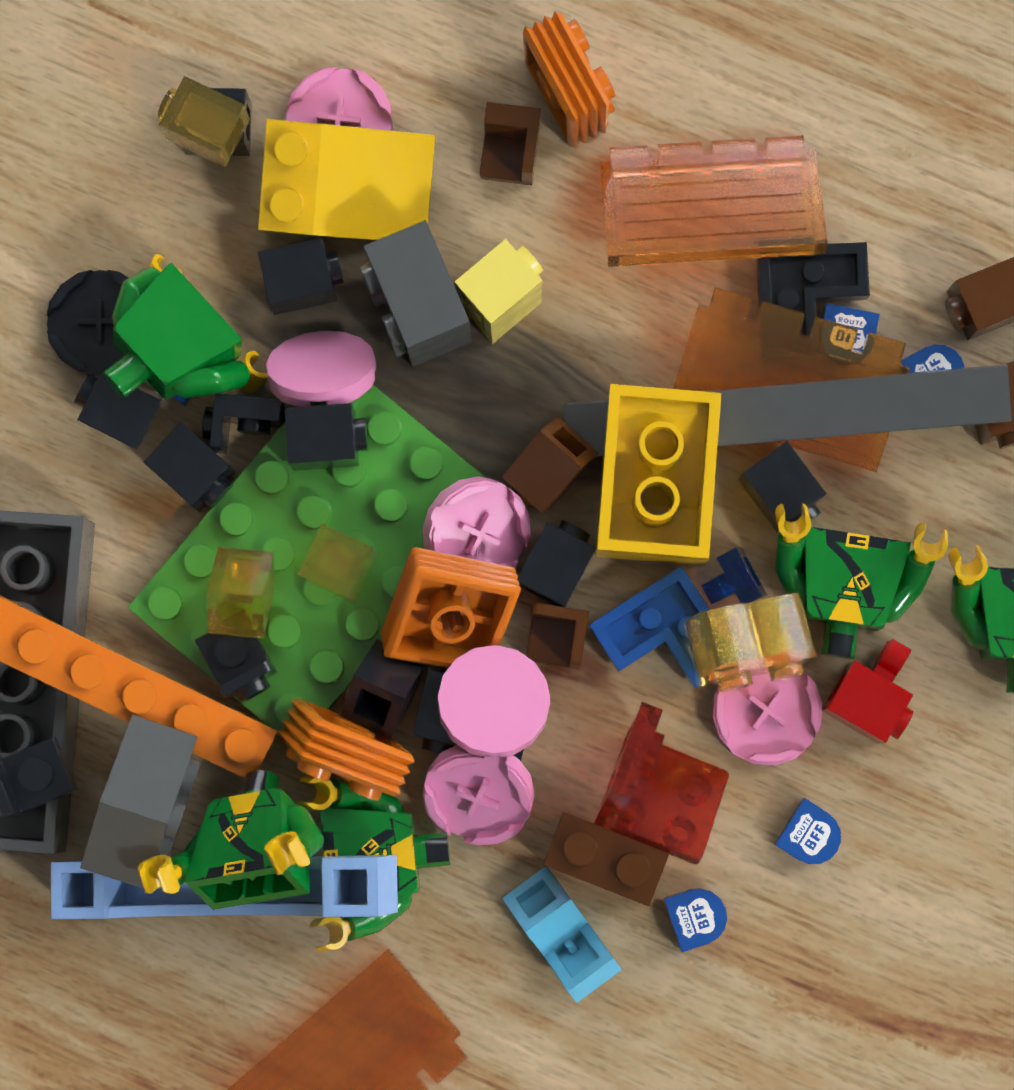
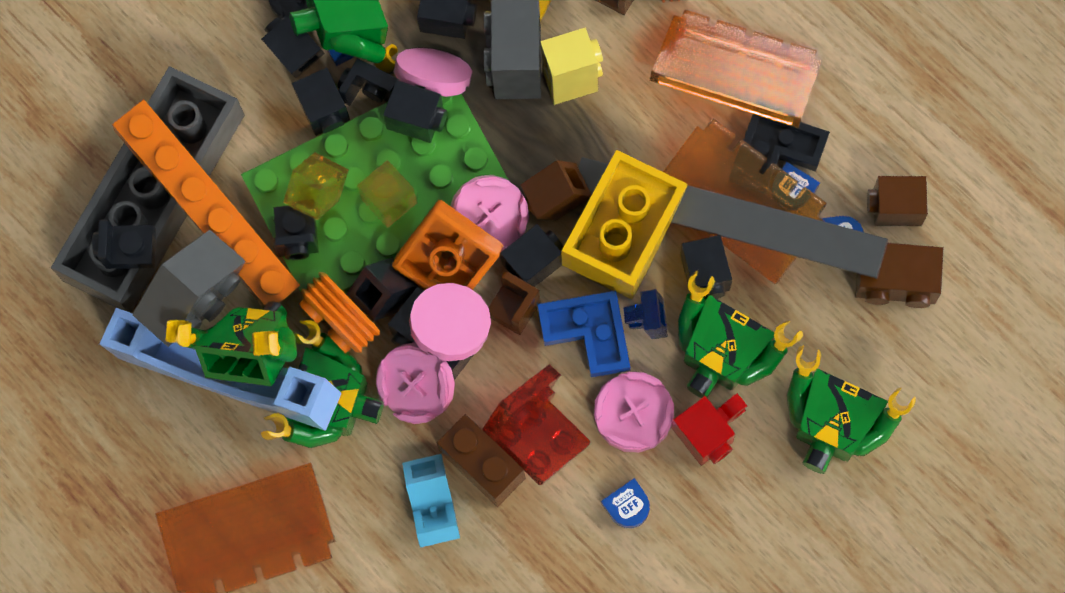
camera: 25 degrees right, 10 degrees down
tile [663,888,727,952] -> none
clear yellow brick [685,593,817,693] -> none

